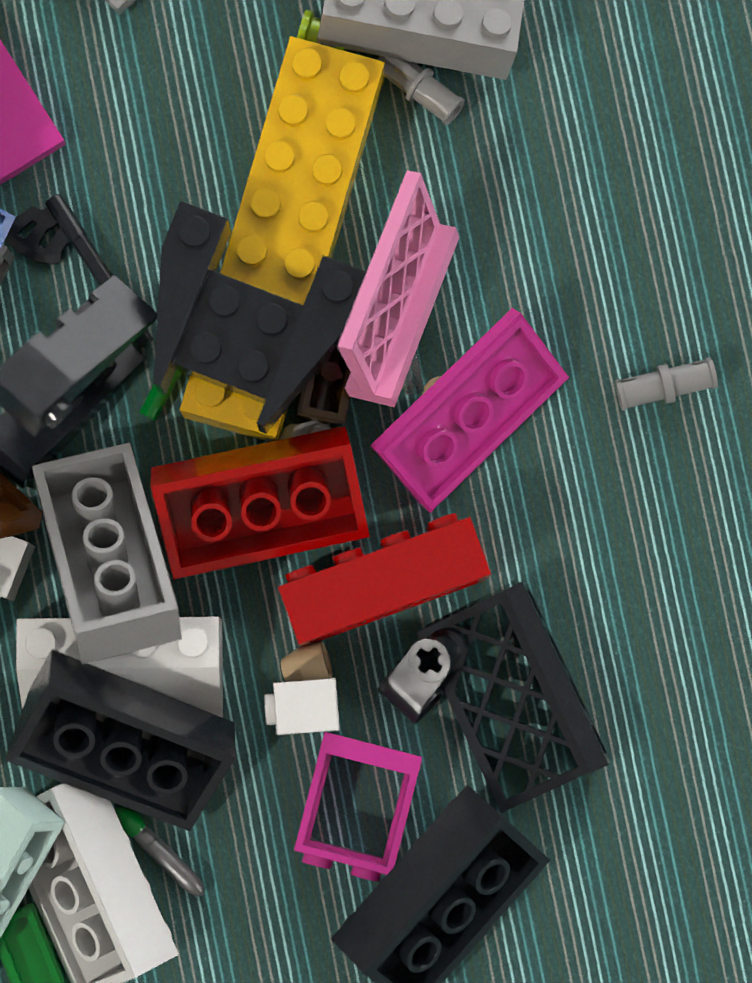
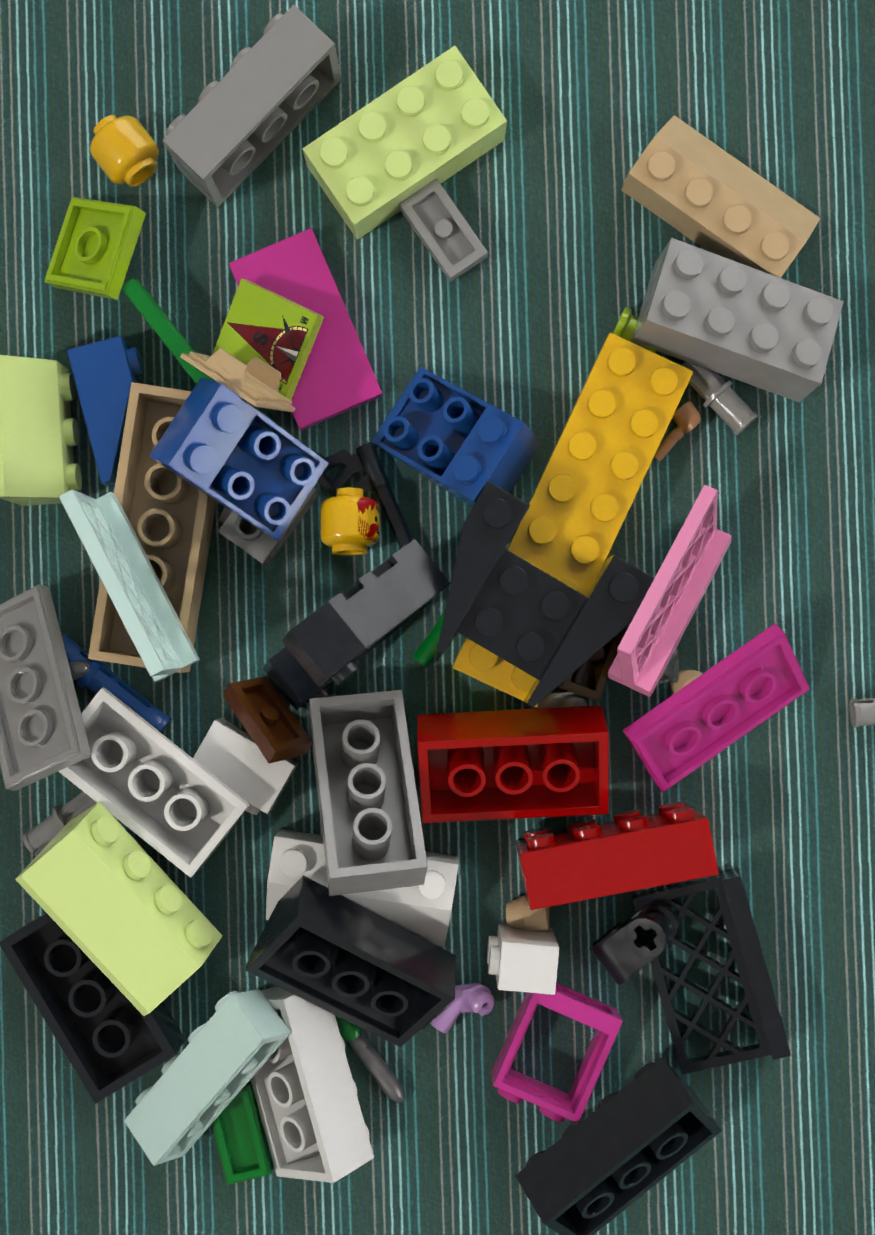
camera: 15 degrees right, 5 degrees up
none -> yellow head [321,487,379,555]
none -> blue slope [371,367,542,507]
none -> lavender arm [429,983,495,1034]
none -> medium nougat hand [654,401,701,462]

